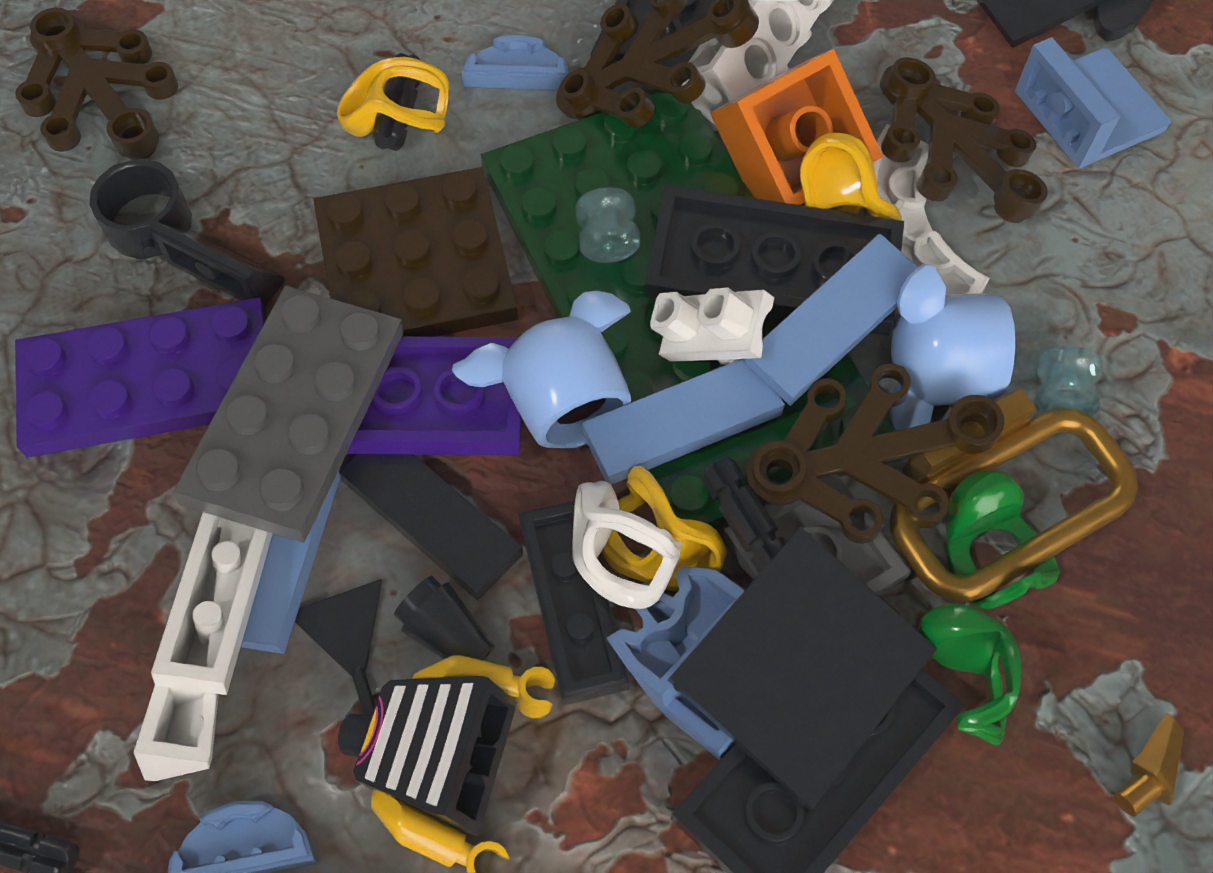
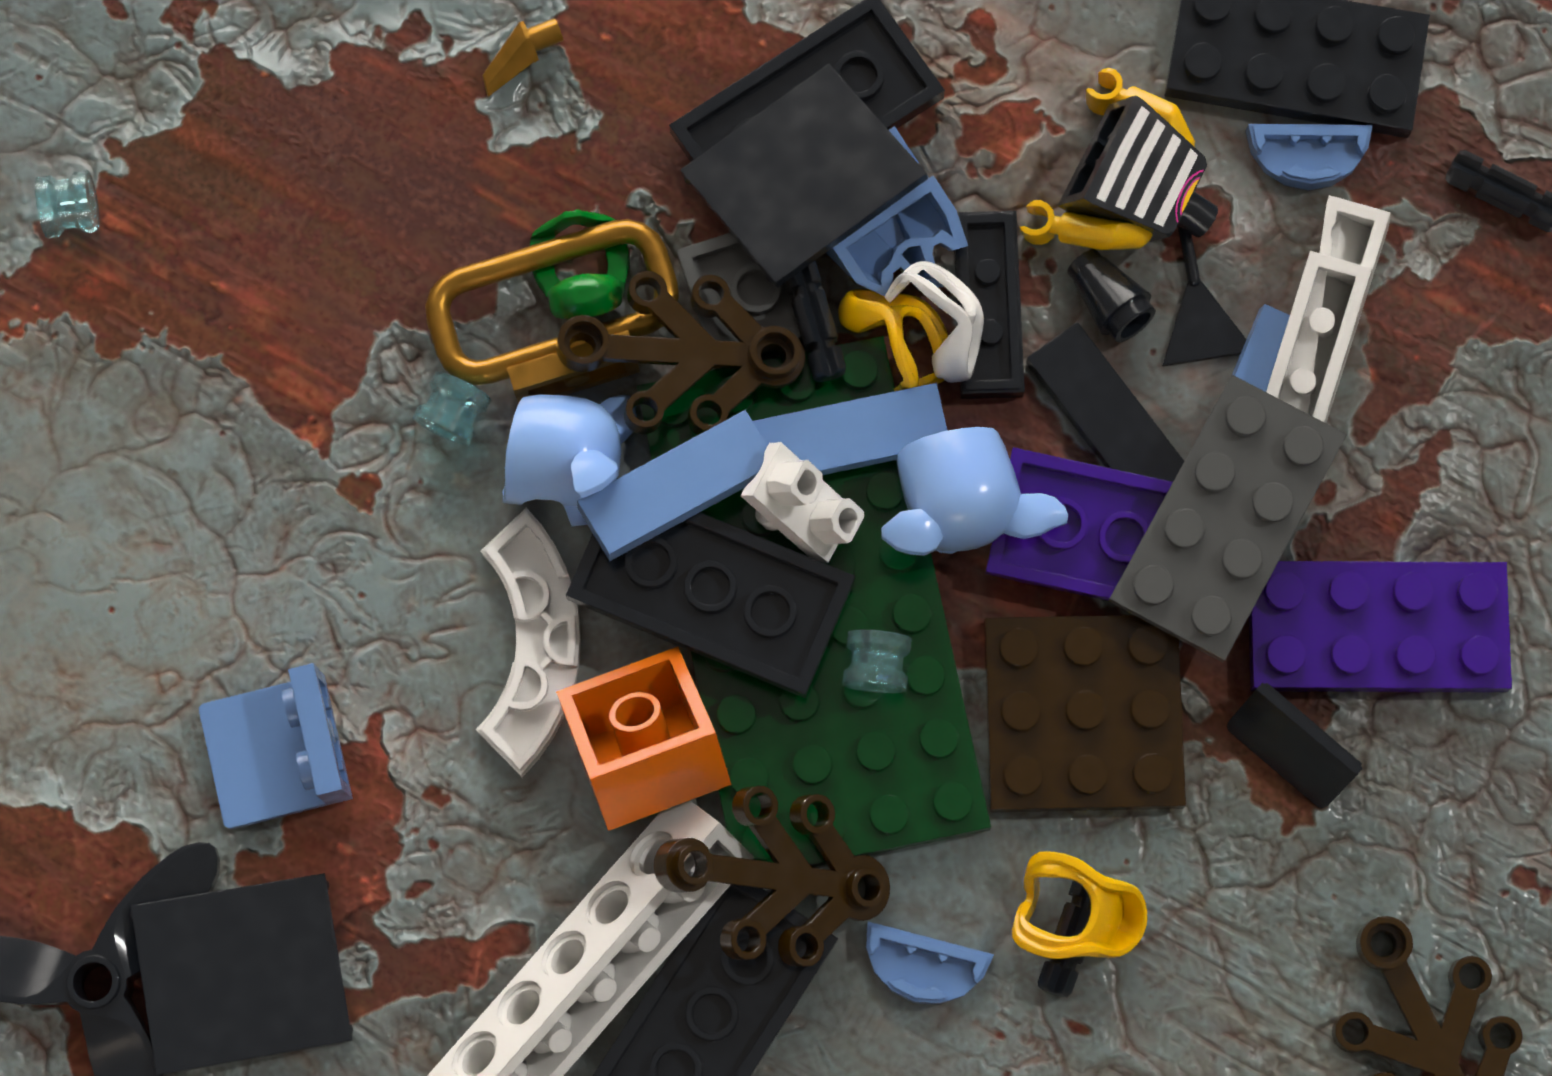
camera: 165 degrees left, 15 degrees up
black piece [89,159,192,259] -> none
yellow piece [800,132,902,221] -> none
dark brown plant [880,57,1048,223] -> none
green piece [918,603,1021,746] -> none

